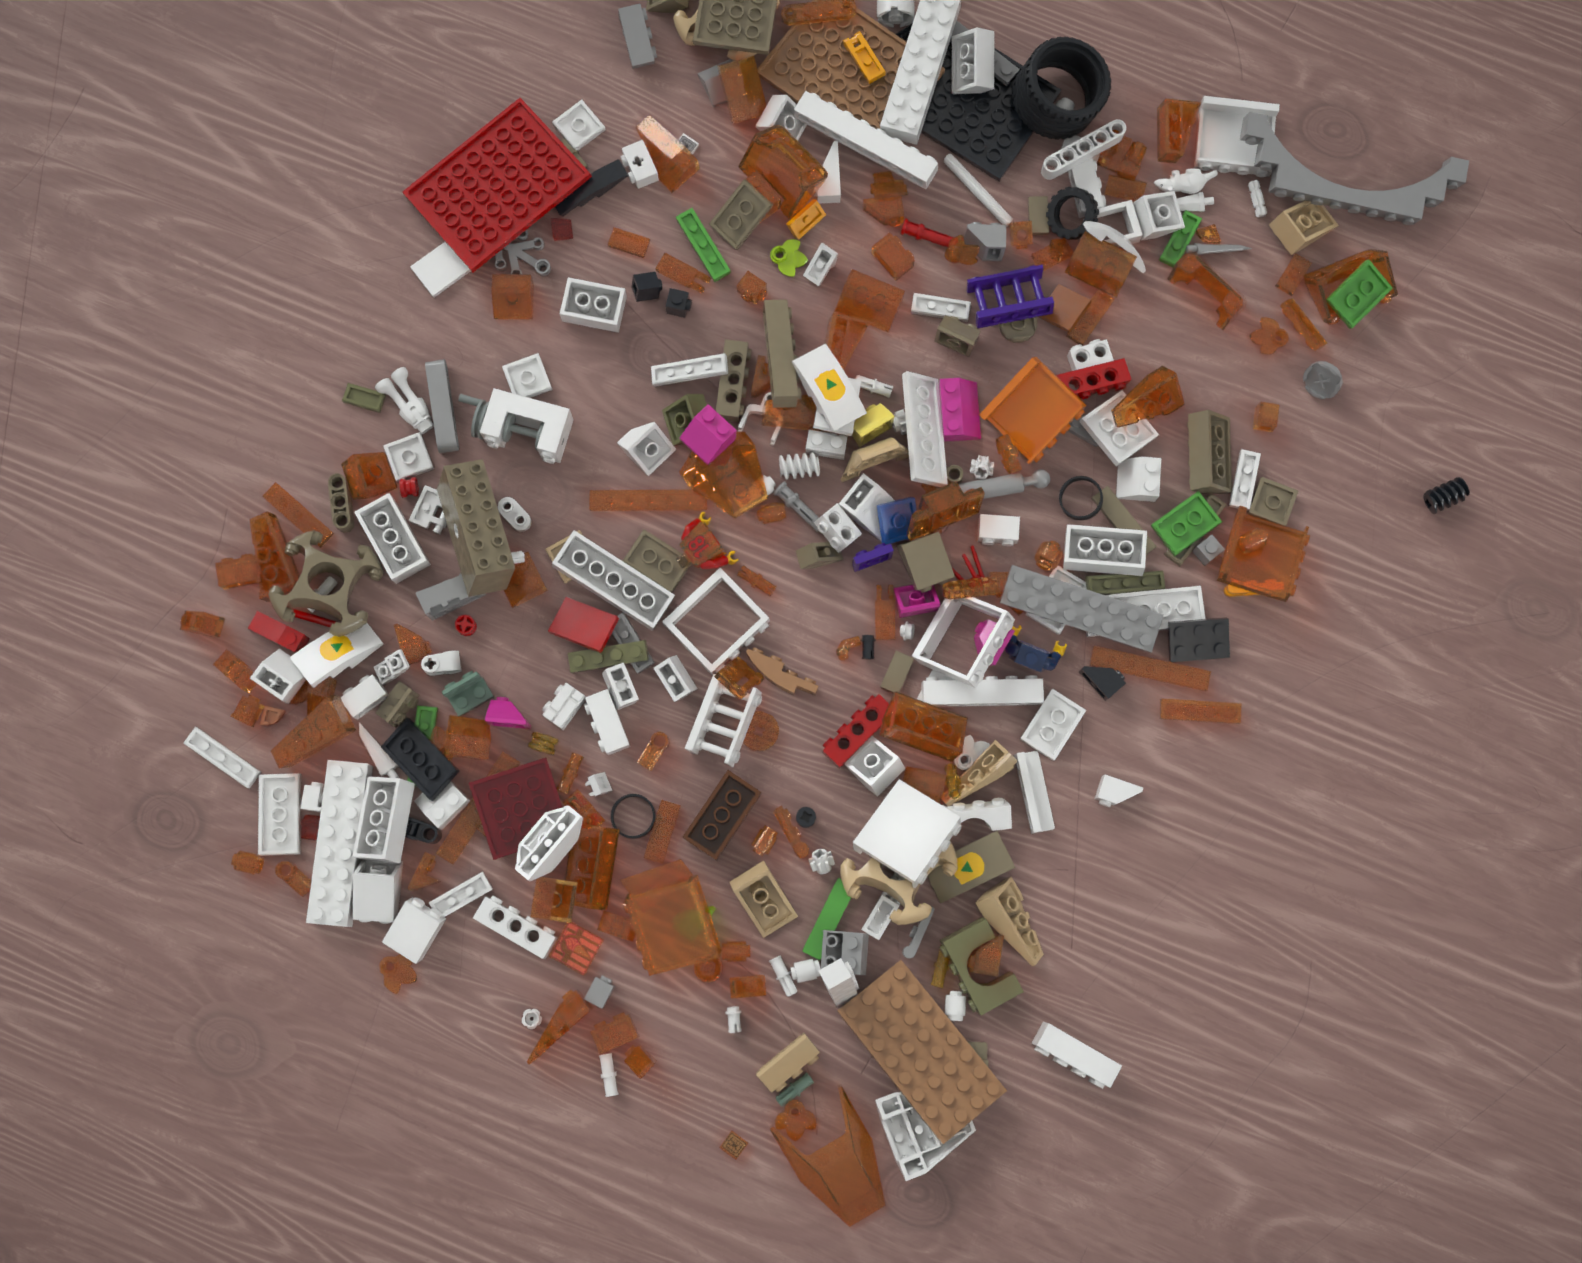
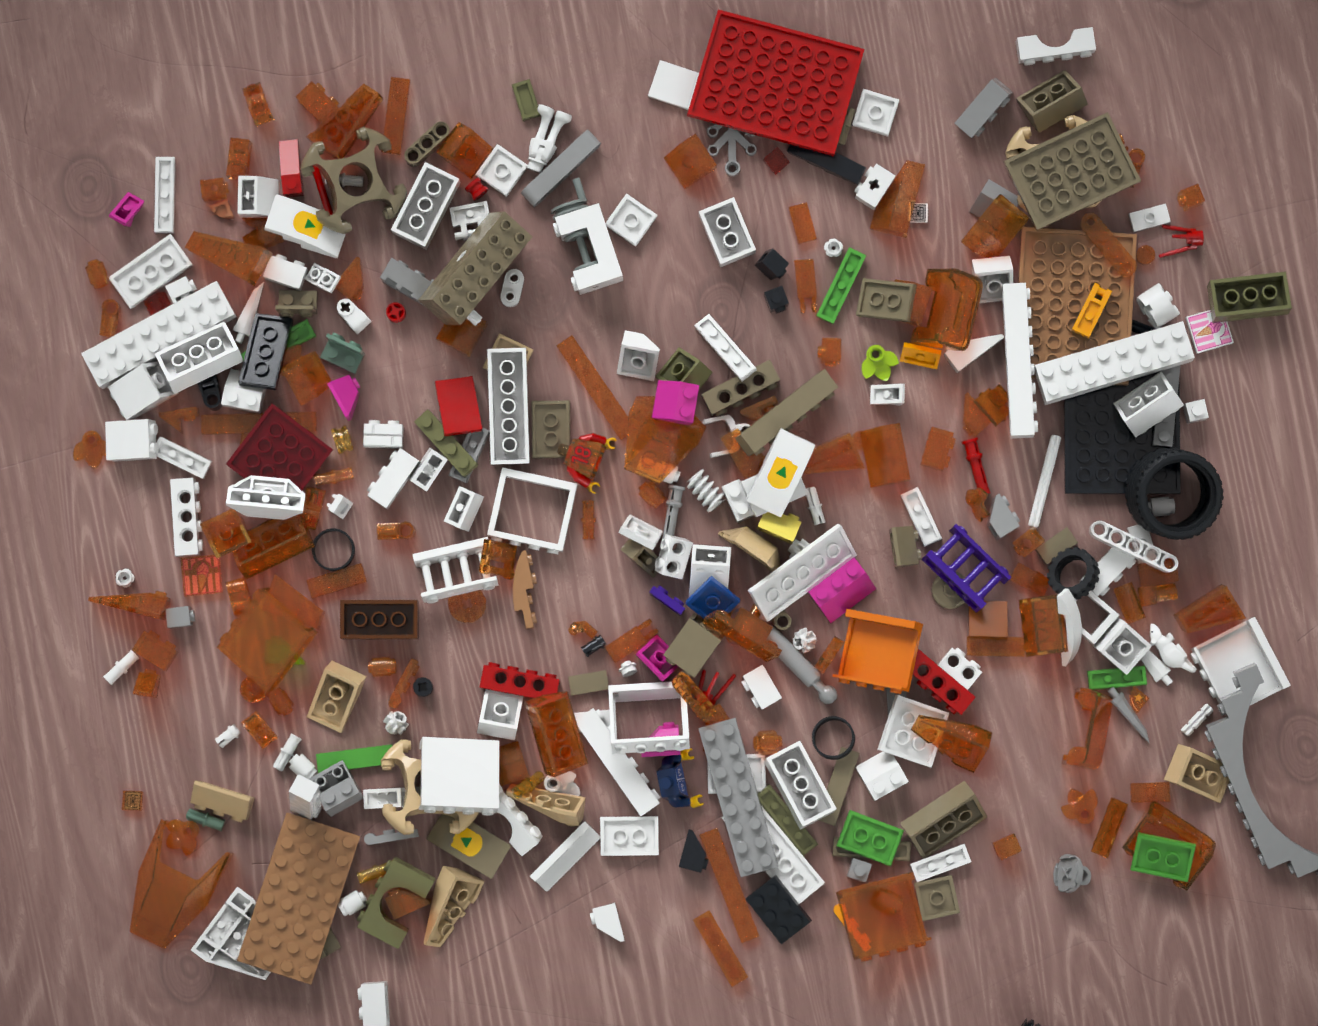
camera: 60 degrees right, 5 degrees up
none -> dark pink slope [109,192,145,227]
none -> white tile [618,515,663,550]
none -> white plate [824,239,843,257]
none -> white brick [1183,399,1209,424]

